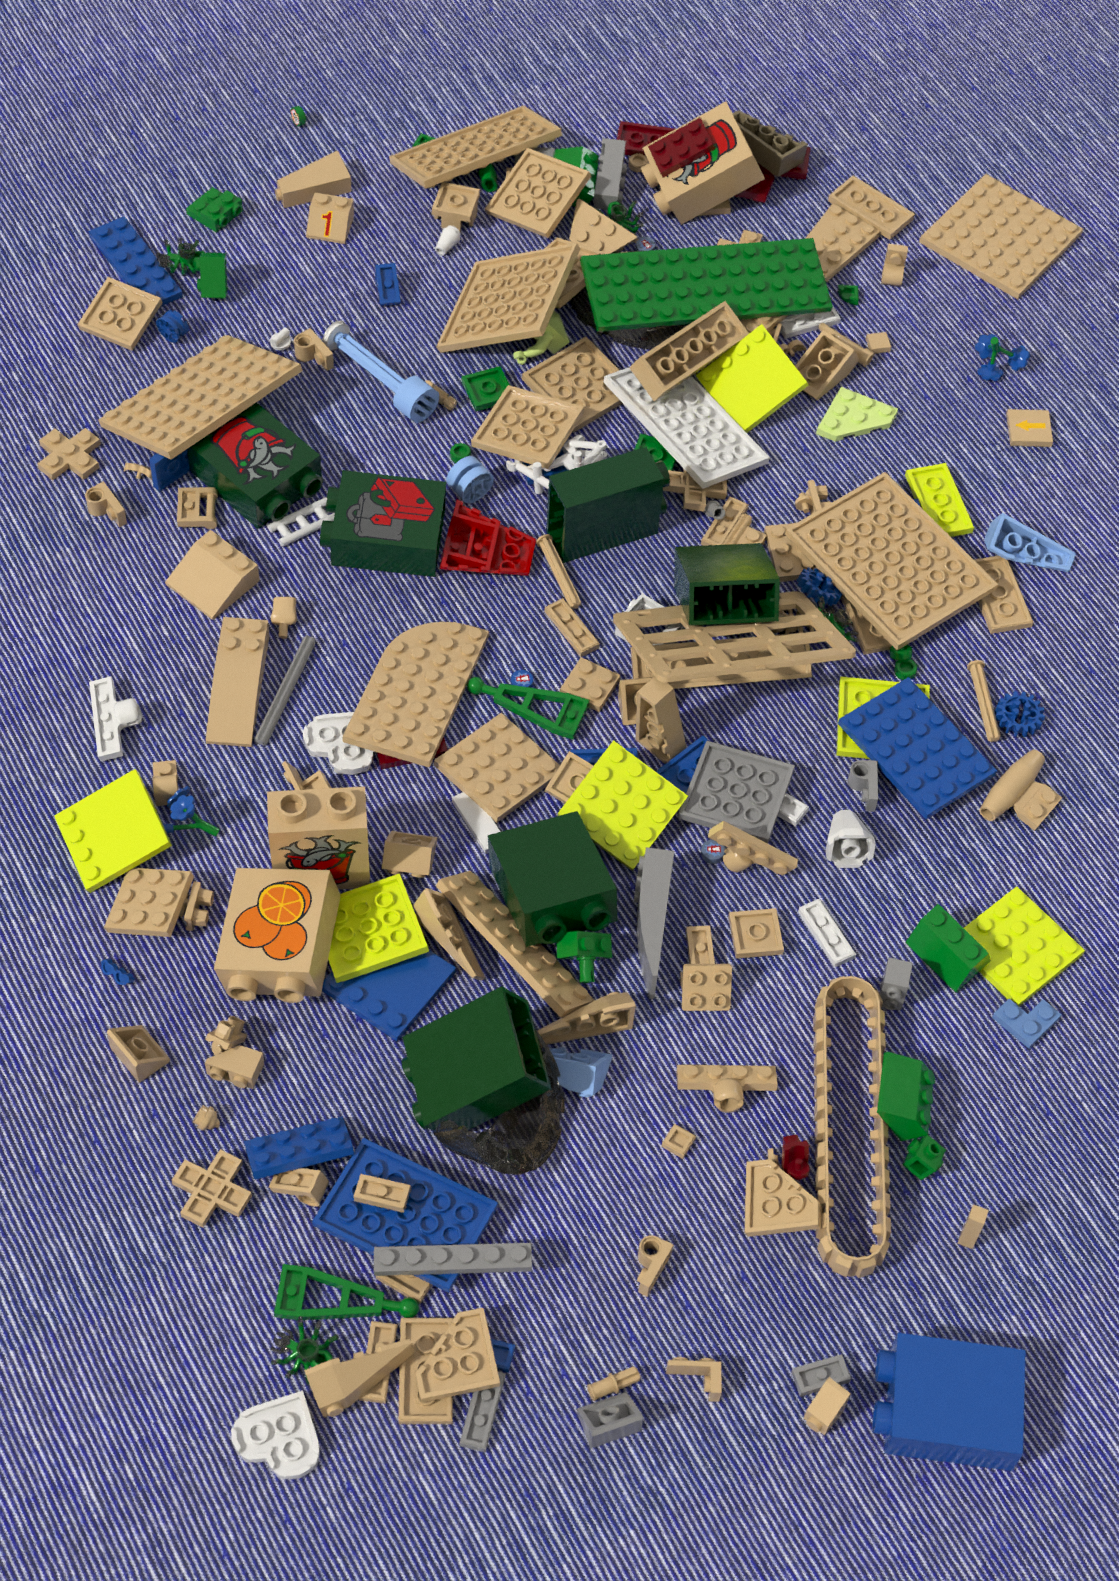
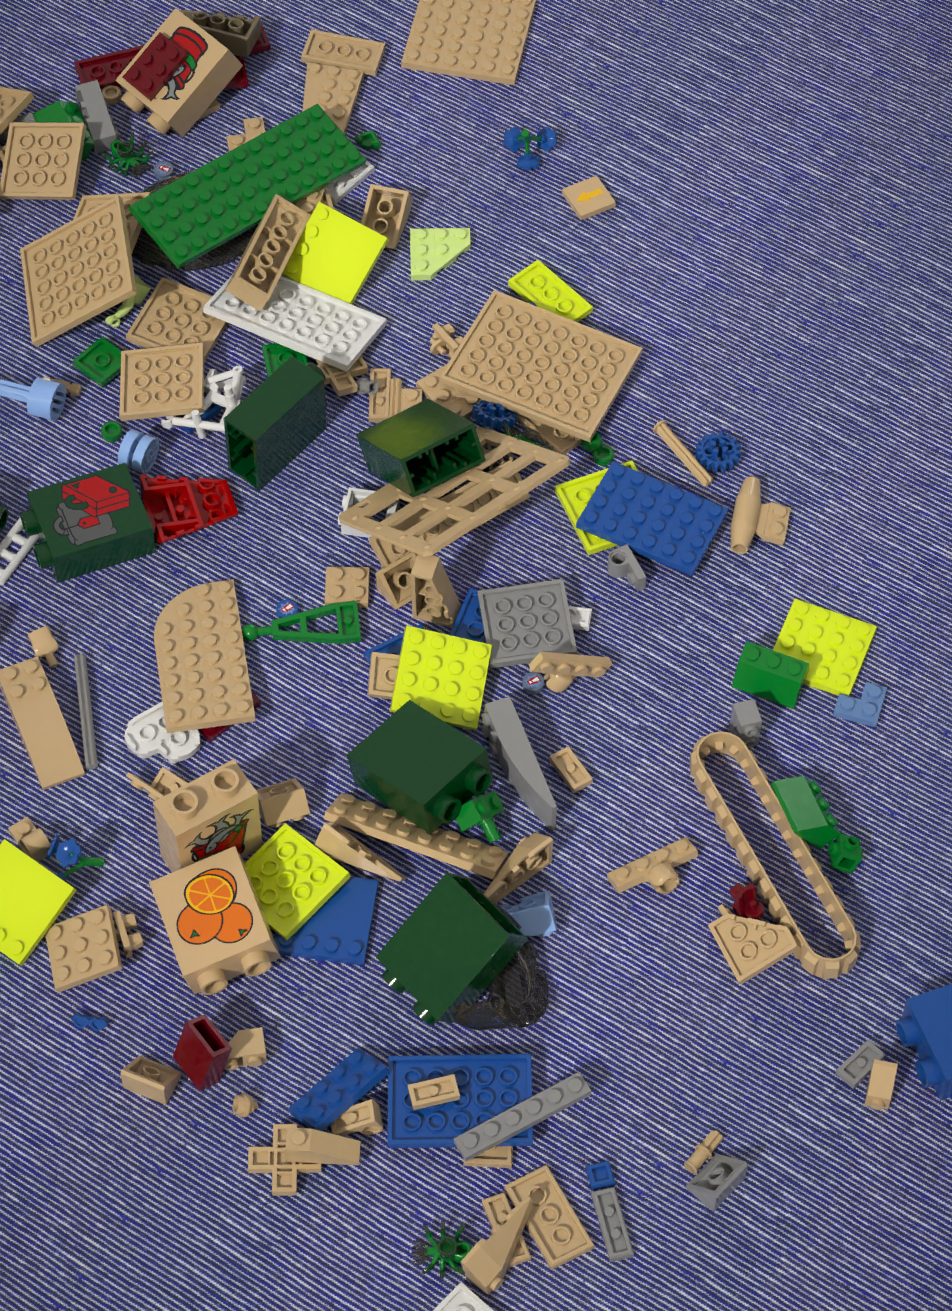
camera: 25 degrees left, 0 degrees up
tan hips [205,1016,247,1055] -> none
green plate [274,1264,419,1321] -> none
tan plate [416,1307,500,1403] -> none
tan plate [434,713,560,823] -> none
white tile [452,792,500,854] -> none
tan axle [536,534,581,609] -> none
tan tile [544,598,600,657] -> none
tan wing [569,198,639,254] -> none
tan plate [637,1235,673,1297] -> none
tan tile [661,1124,696,1159] -> none
tan bracket [666,1357,722,1402] -> none
tan bracket [680,964,732,1011] -> none
tan plate [728,908,784,959] -> none
tan piece [779,340,806,357] -> none
white tile [798,899,856,968] -> none
tan plant [818,323,874,367] -> none
white cone [826,810,876,868] -> none
tan tile [866,332,891,354] -> none
tan plate [881,243,908,286] -> none
tan piece [957,1204,989,1249] -> none
tan tile [974,555,1033,634] -> none
light blue wedge [984,513,1076,572] -> none
none -> dark red brick [173,1014,232,1092]
none -> tan slope [285,1127,361,1165]

